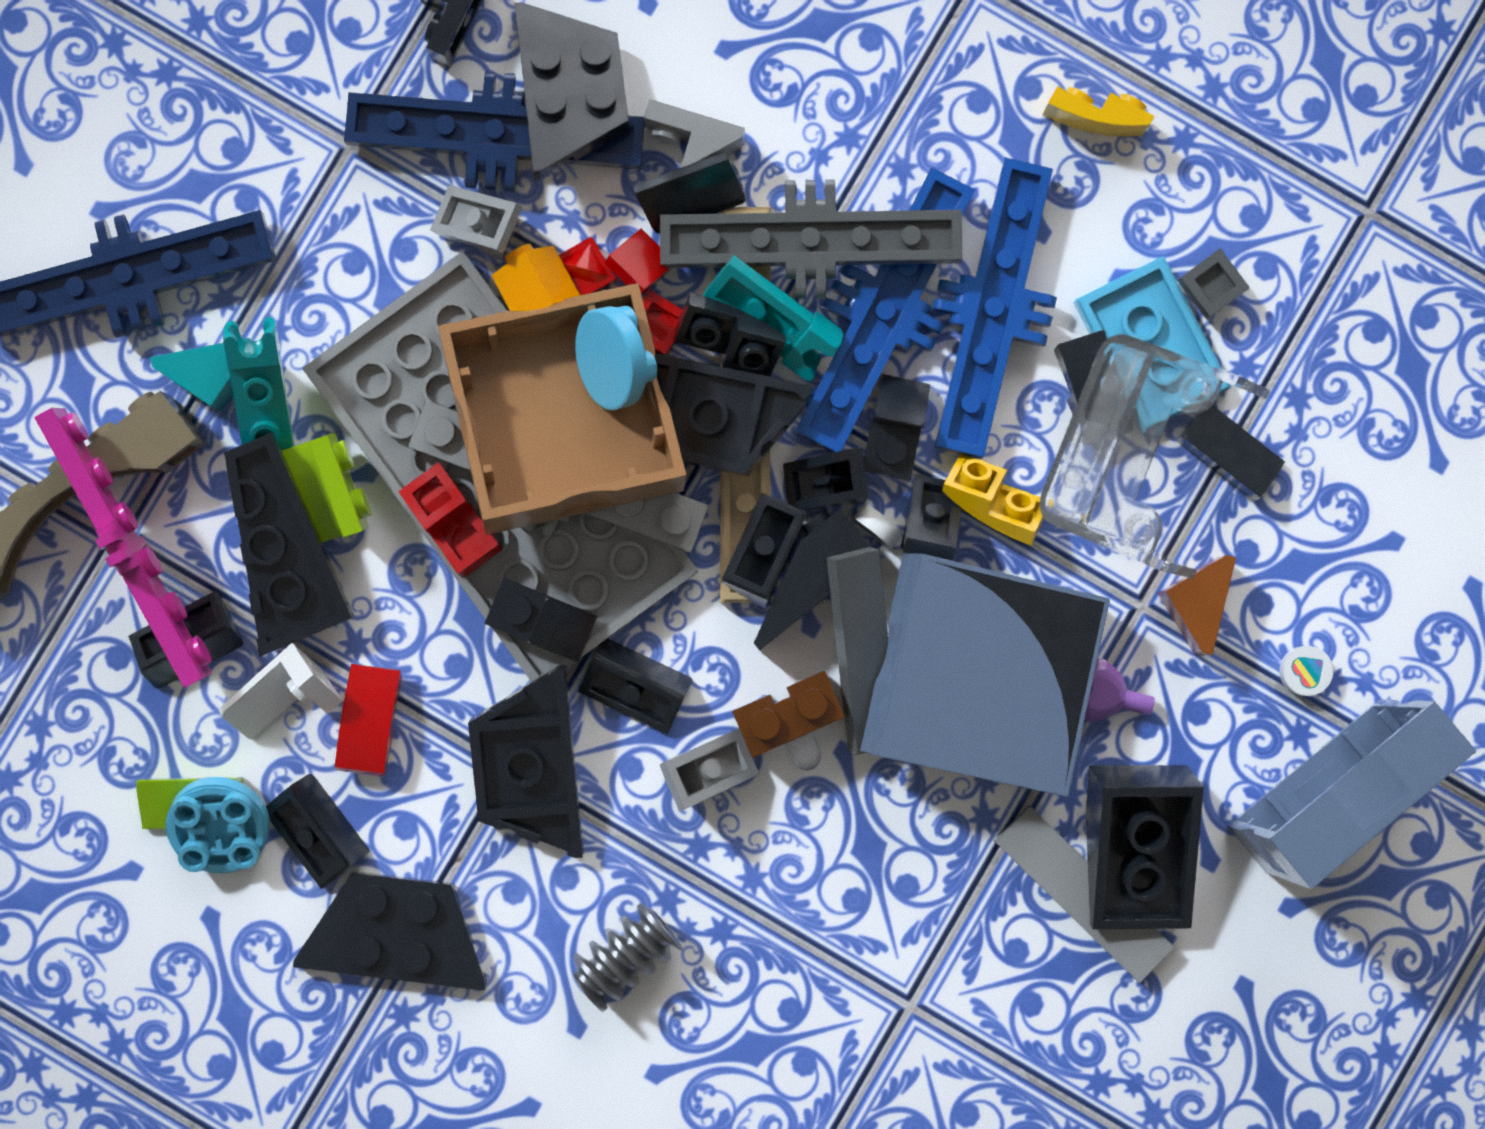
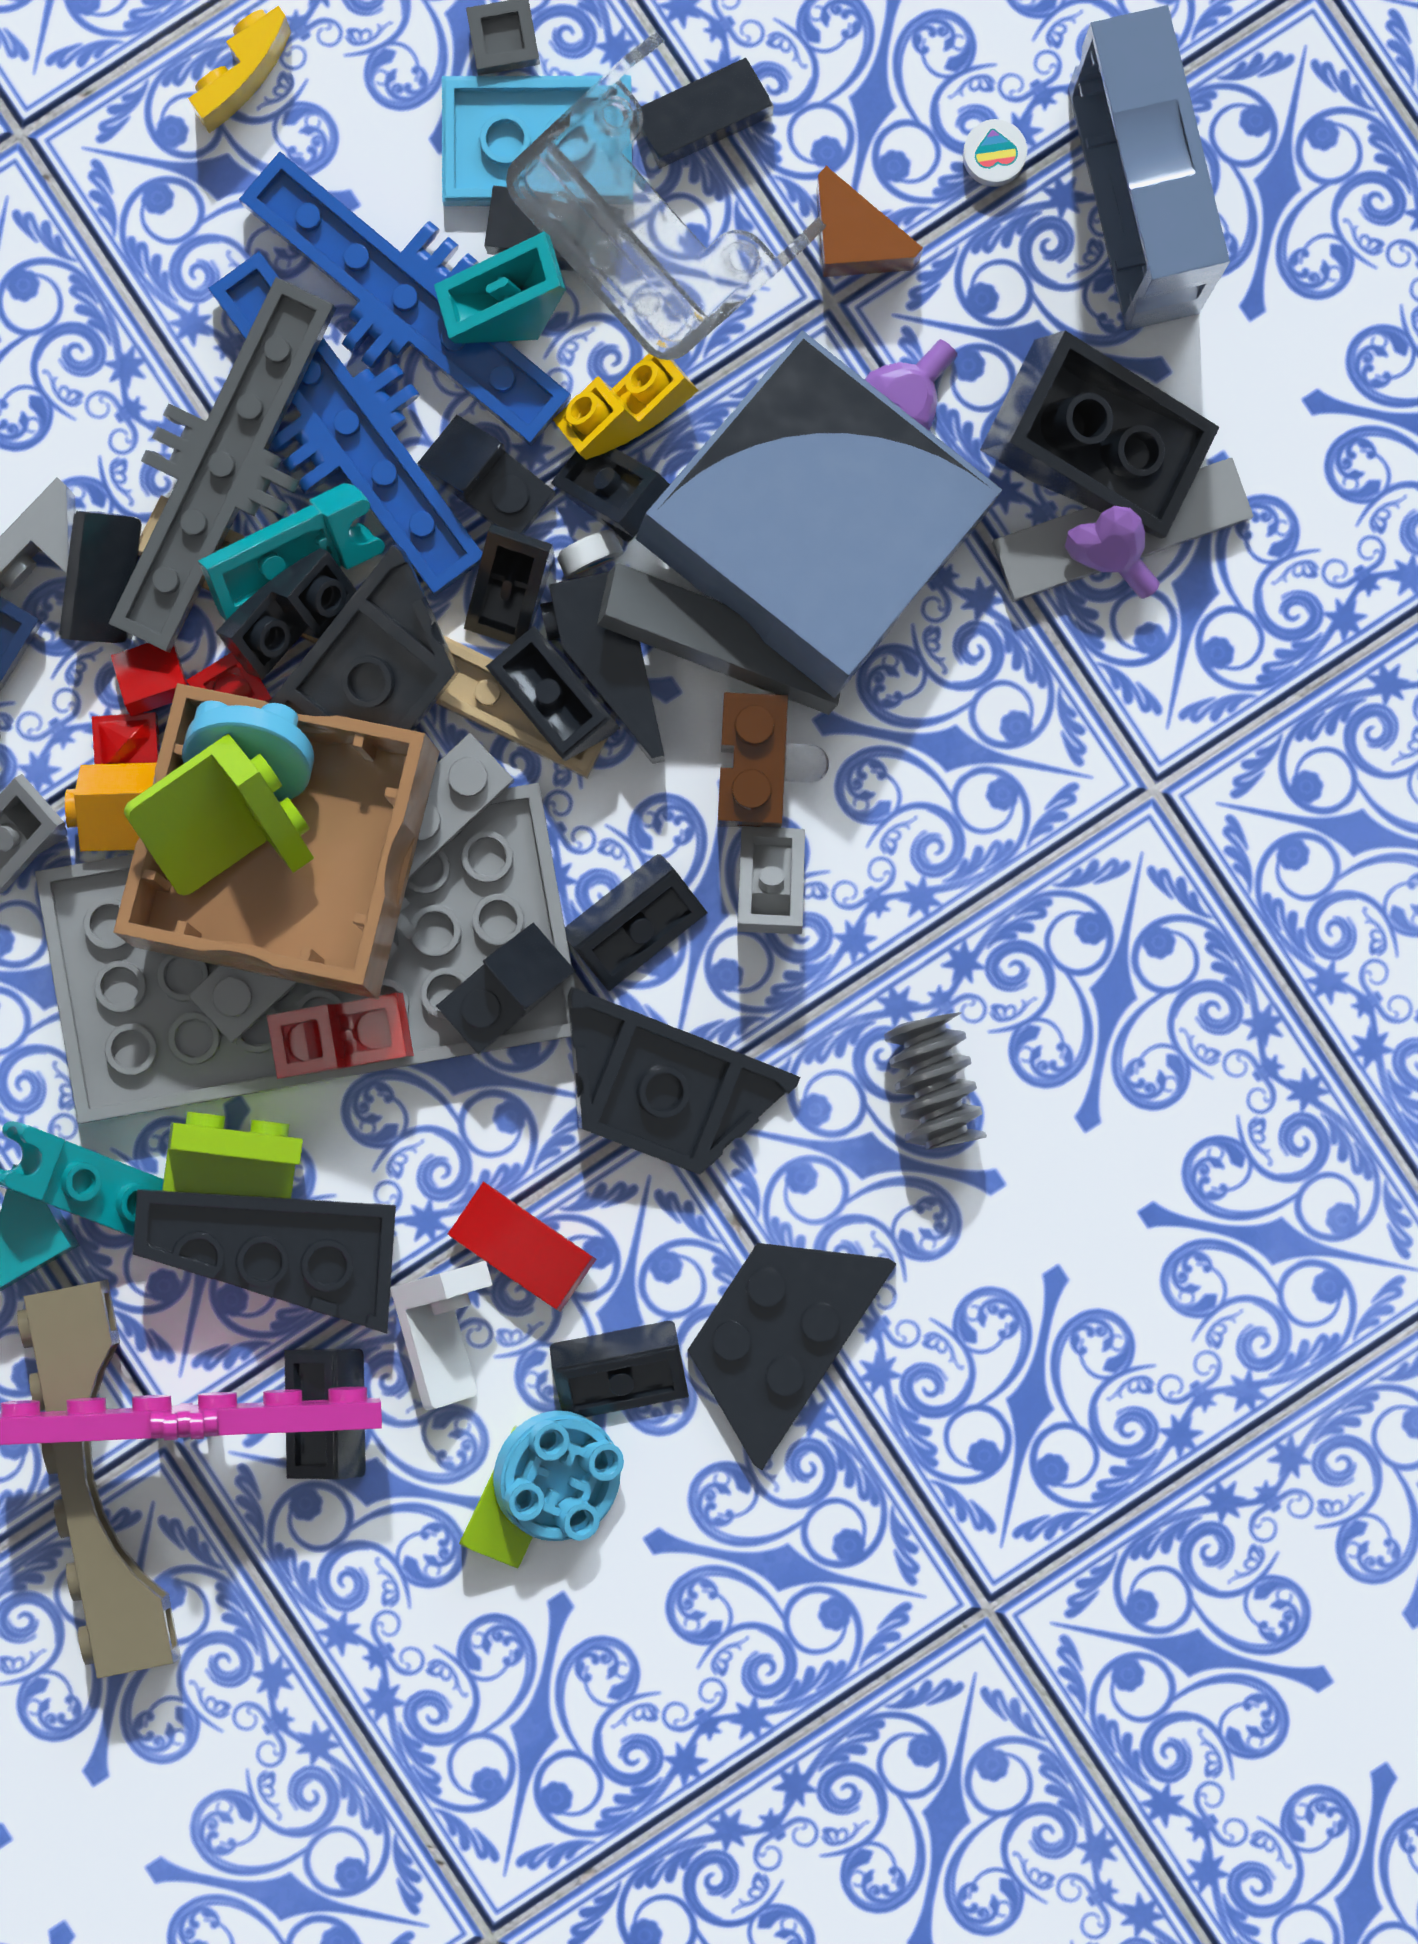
camera: 70 degrees left, 0 degrees up
none -> lime bracket [124,733,314,895]
none -> teal slope [434,231,566,343]
none -> medium lavender rock [1065,506,1160,599]

